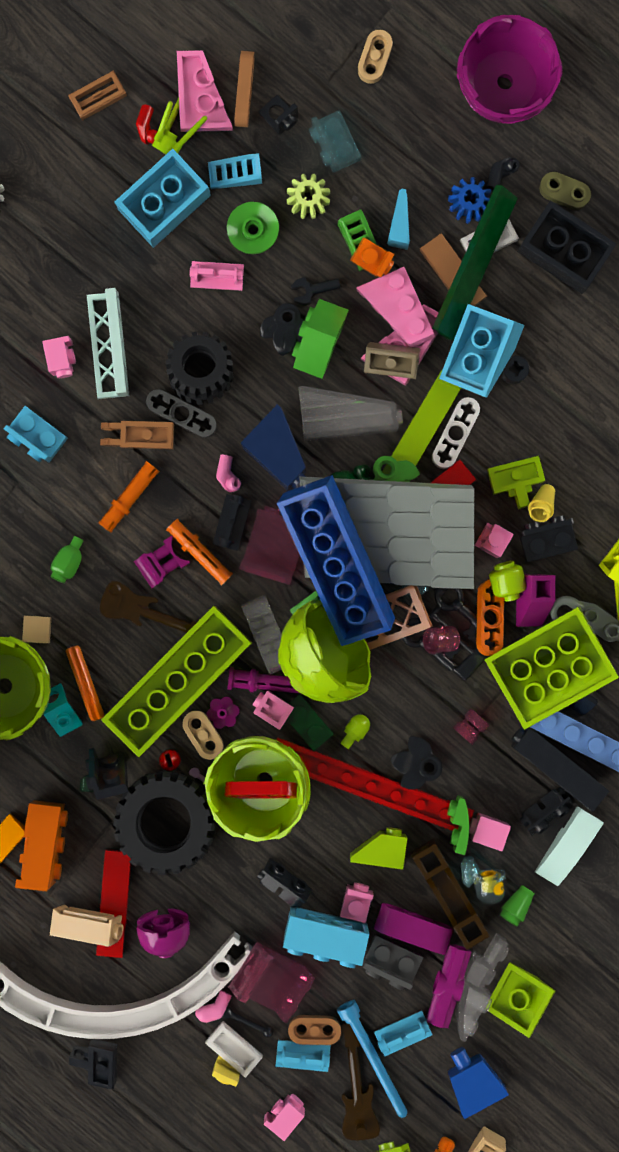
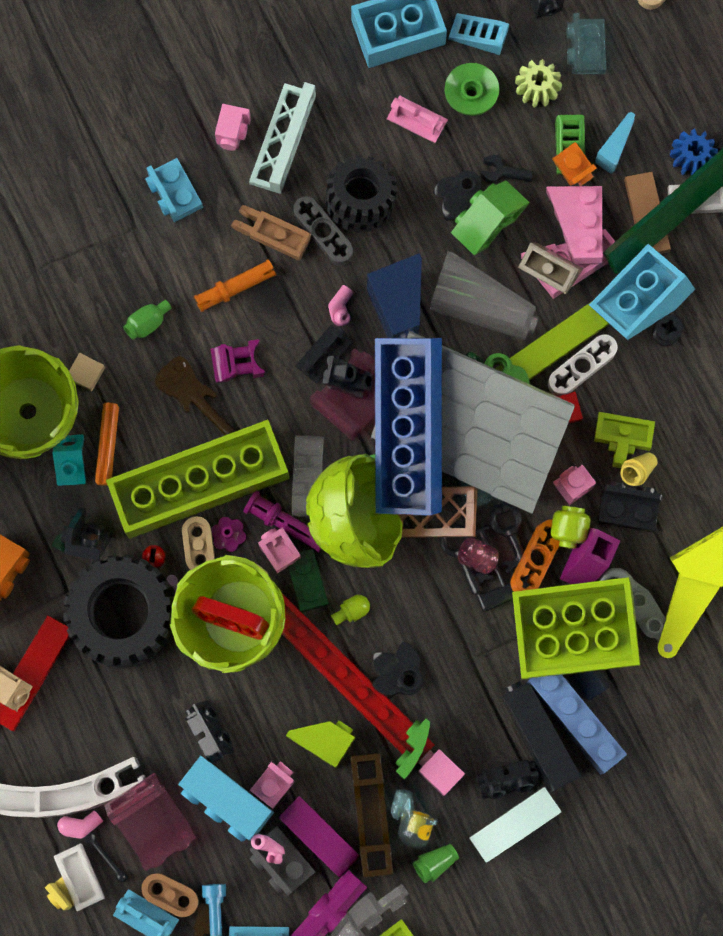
camera: 25 degrees right, 10 degrees down
magenta cylinder [136,909,190,958] -> none
orange pin [166,518,233,586] -> none
clear pink wheel [453,708,490,745] -> none
none -> bright pink arm [251,834,285,864]
none -> black hips [322,356,374,399]

